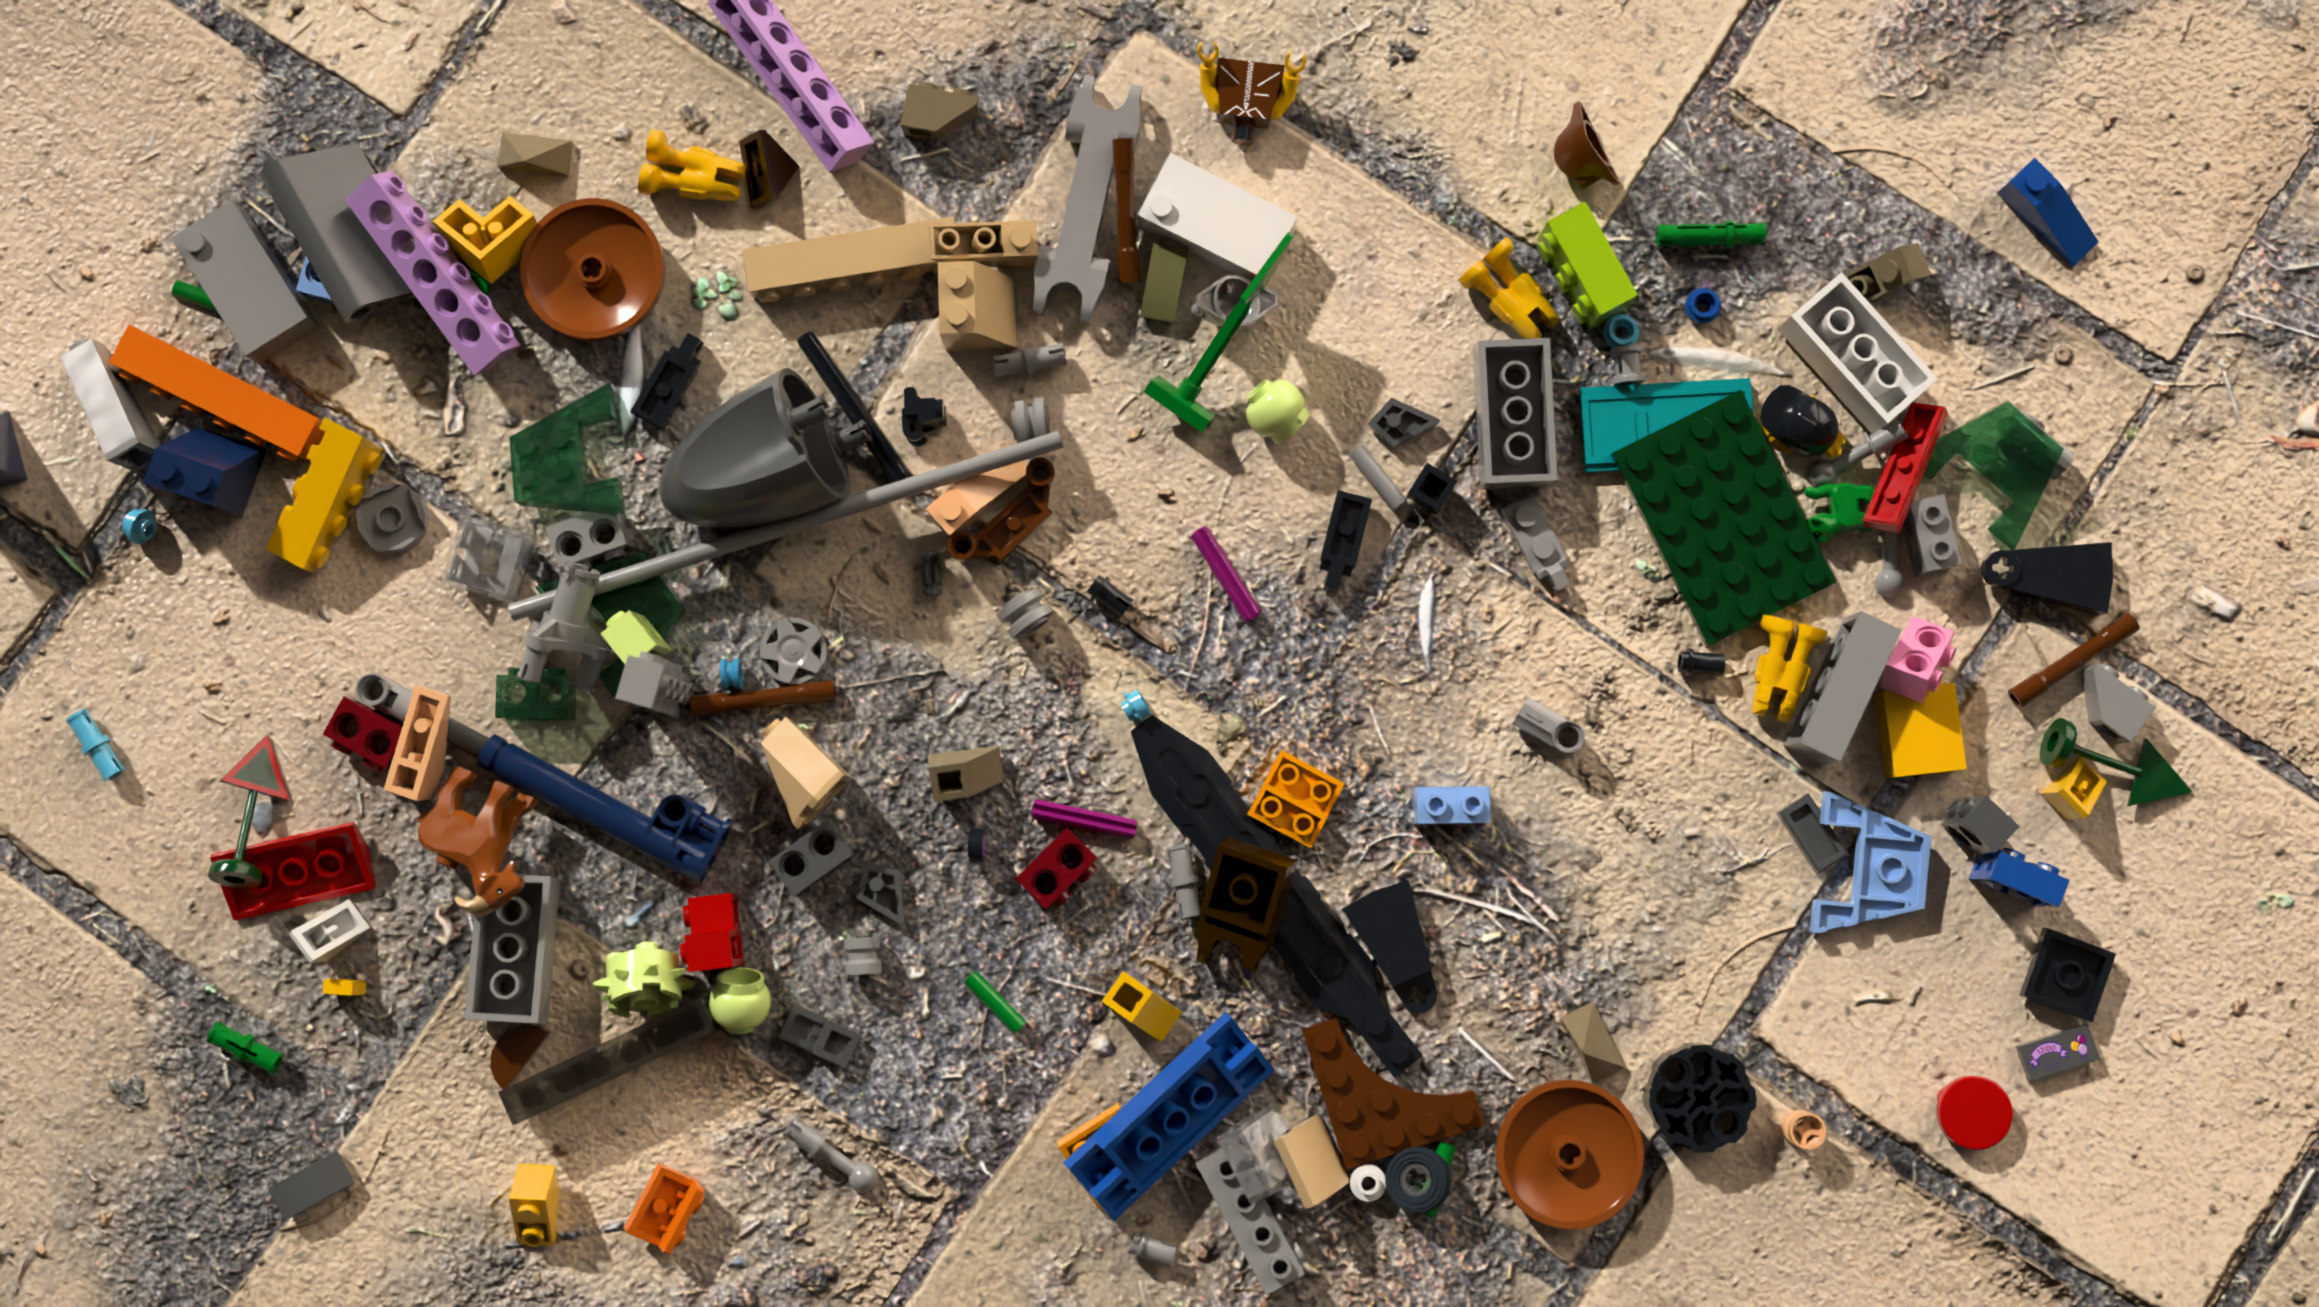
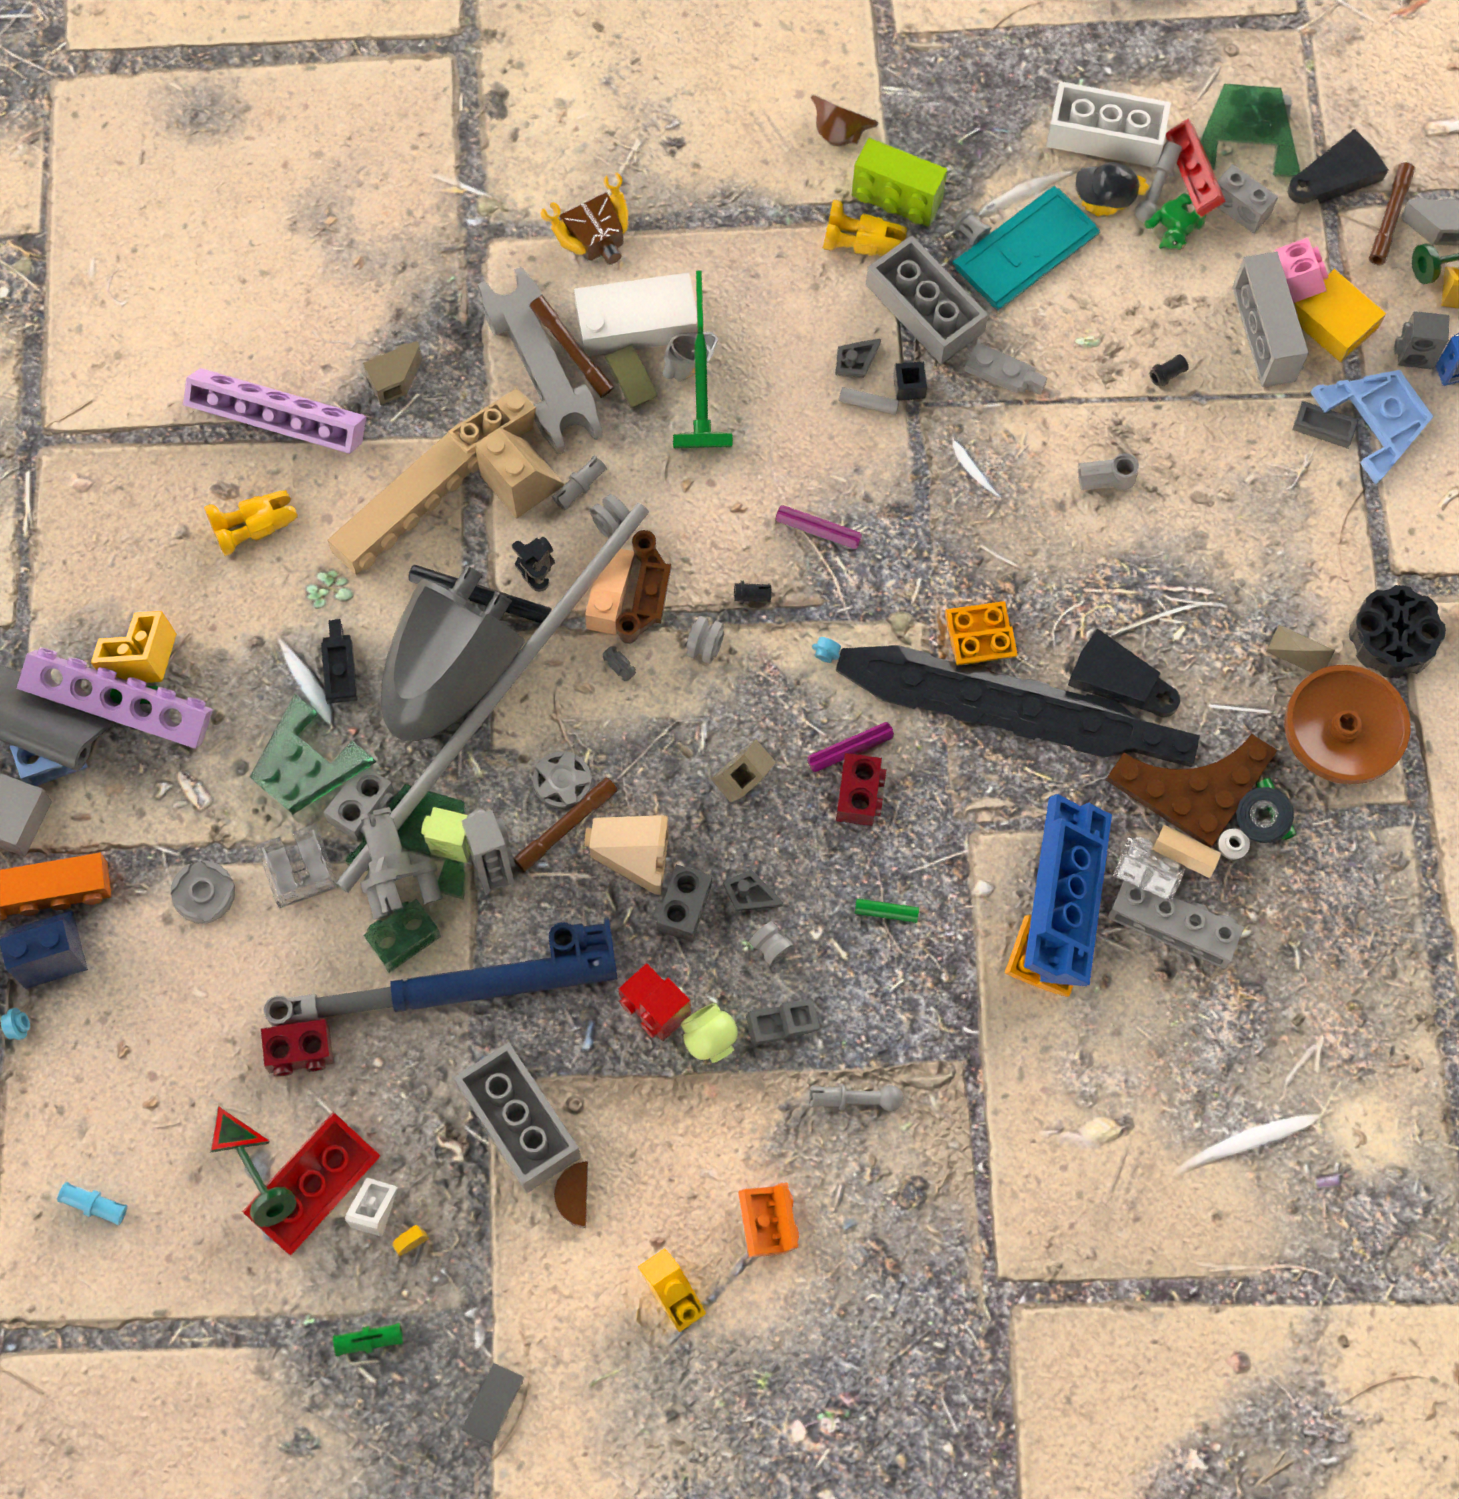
camera: 40 degrees left, 15 degrees down
yellow wedge [266,417,383,573] -> none
light nougat slope [383,685,451,801] -> none
dark orange animal [417,766,539,916] -> none
dark tan slope [497,132,573,177] -> none
clear smoke brick [498,996,722,1126] -> none
dark orange dish [520,198,665,341] -> none
yellowish green brick [593,942,695,1018] -> none
dark azure bush [720,658,743,691] -> none
dark brown slope [739,129,799,209] -> none
black tile [968,828,988,864] -> none
yellow slope [1102,970,1183,1042] -> none
light grey pin [1128,1231,1177,1268] -> none
light grey pin [1166,844,1201,920] -> none
dark brown brick [1196,837,1298,980] -> none
yellowish green piece [1246,379,1311,445] -> none
black hinge [1319,490,1372,593] -> none
light blue brick [1413,786,1491,825] -> none
medium azure plate [1603,314,1639,348] -> none
dark green plate [1611,390,1836,646] -> none
green pin [1656,220,1766,249] -> none
blue plate [1685,288,1721,324] -> none
yellow piece [1752,614,1828,723] -> none
dark tan slope [1845,243,1932,303] -> none
light grey pin [1875,525,1906,597] -> none

